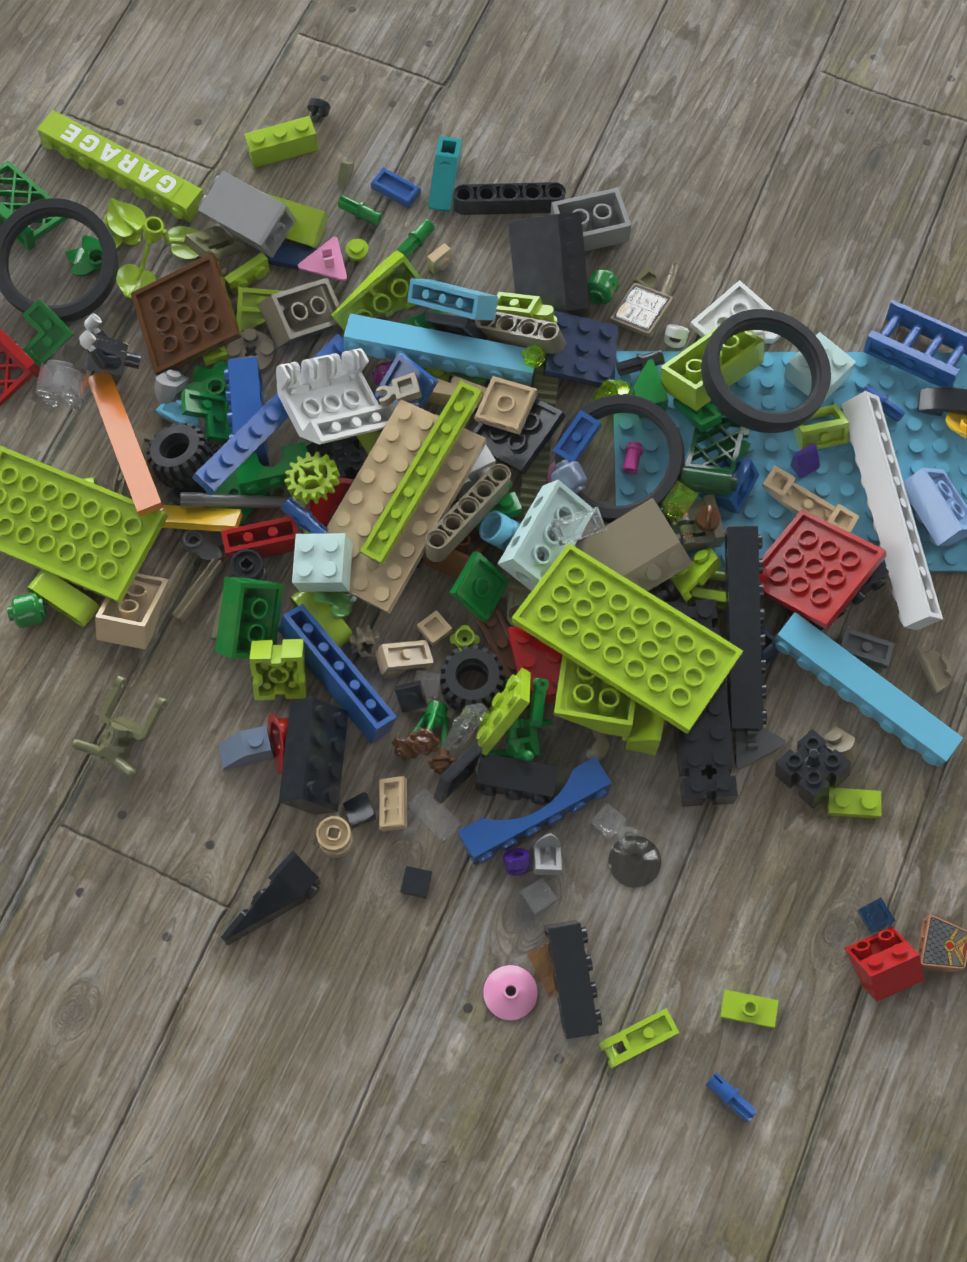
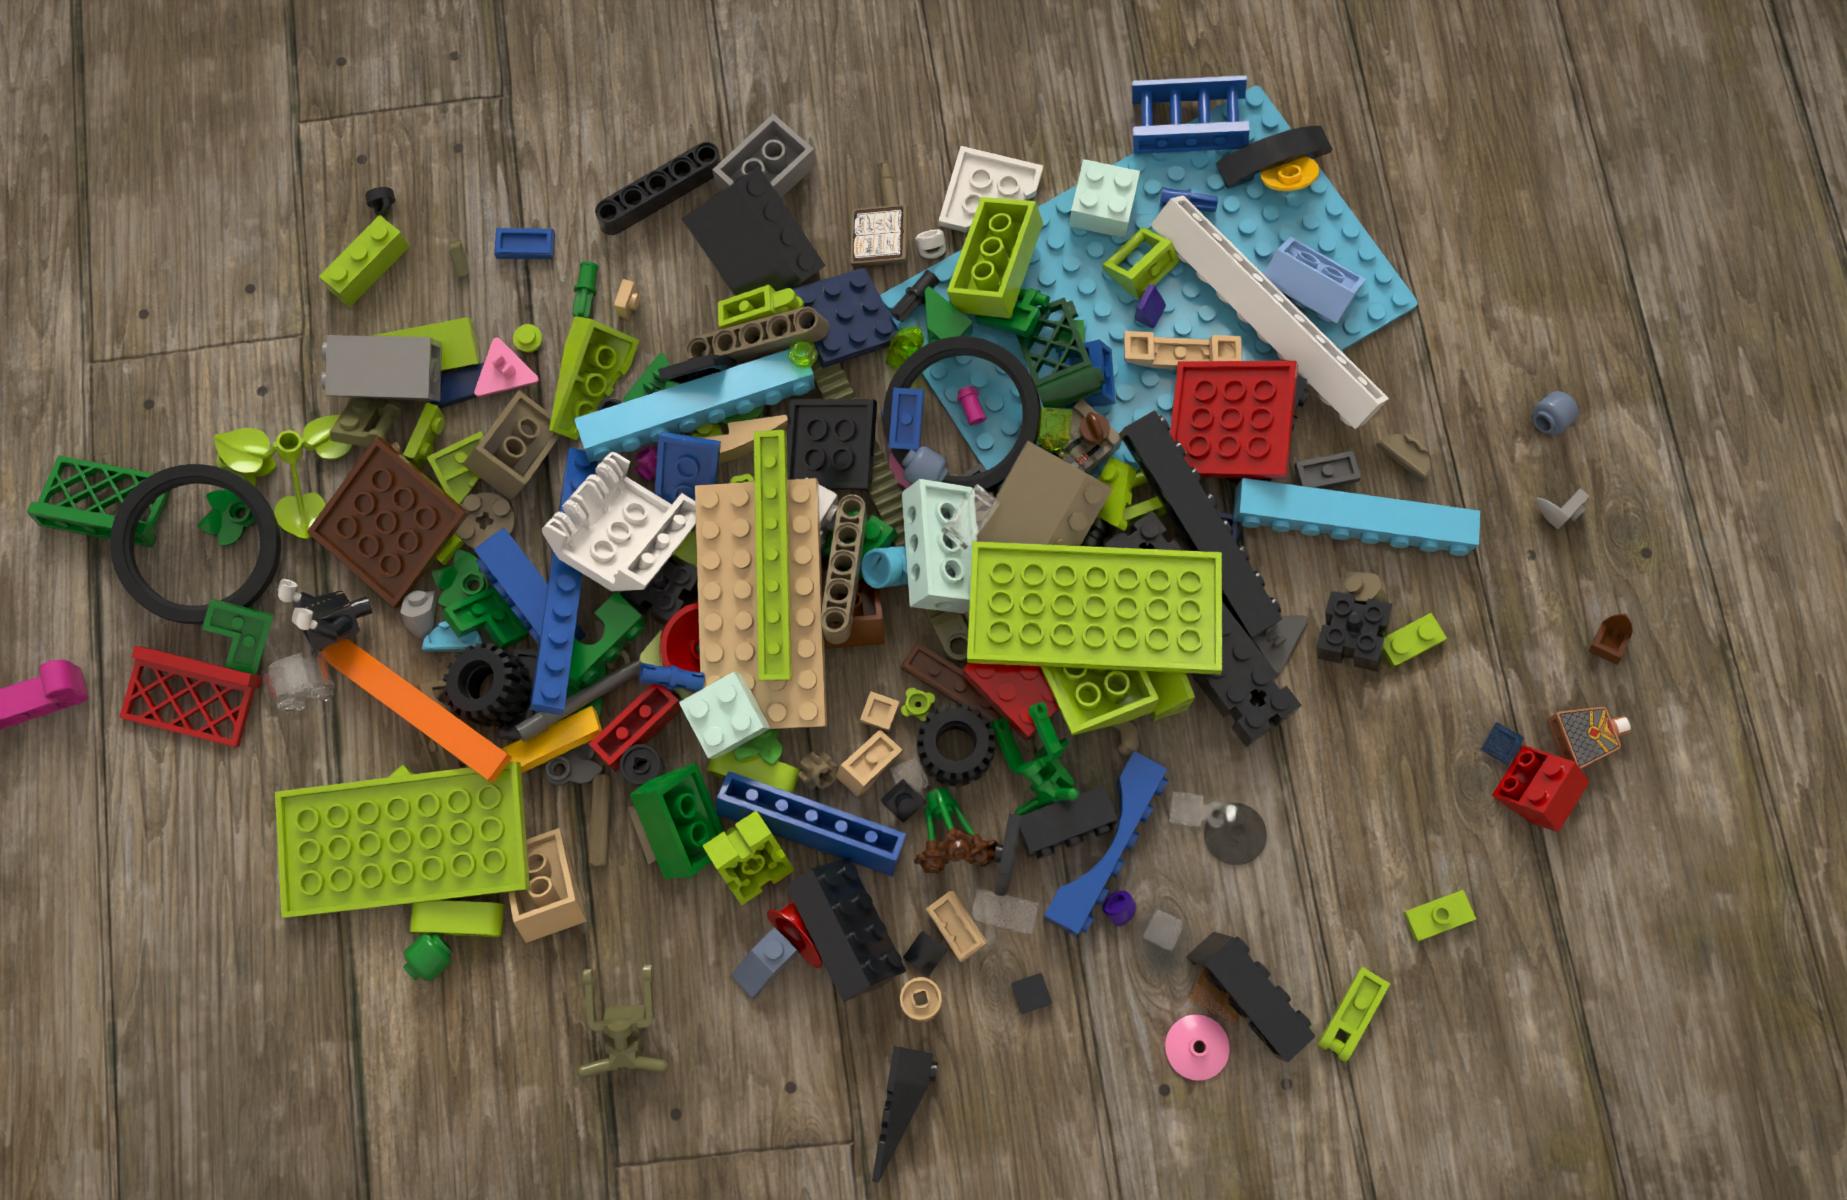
camera: 30 degrees left, 5 degrees up
lime brick [37,110,204,222] -> none
lime gear [284,452,340,504] -> none
green axle [337,195,383,227] -> none
dark tan plate [376,372,422,407] -> none
medium azure brick [407,278,498,320] -> none
teal slope [428,136,462,212] -> none
clear plate [442,703,487,751] -> none
green tile [449,552,510,622] -> none
tan tile [474,376,538,435] -> none
lime plate [476,668,531,755] -> none
light grey plate [533,833,562,876] -> none
green head [587,269,619,305] -> none
olive tile [633,266,656,290] -> none
black tyre [701,309,831,433] -> none
blue axle [705,1072,757,1122] -> none

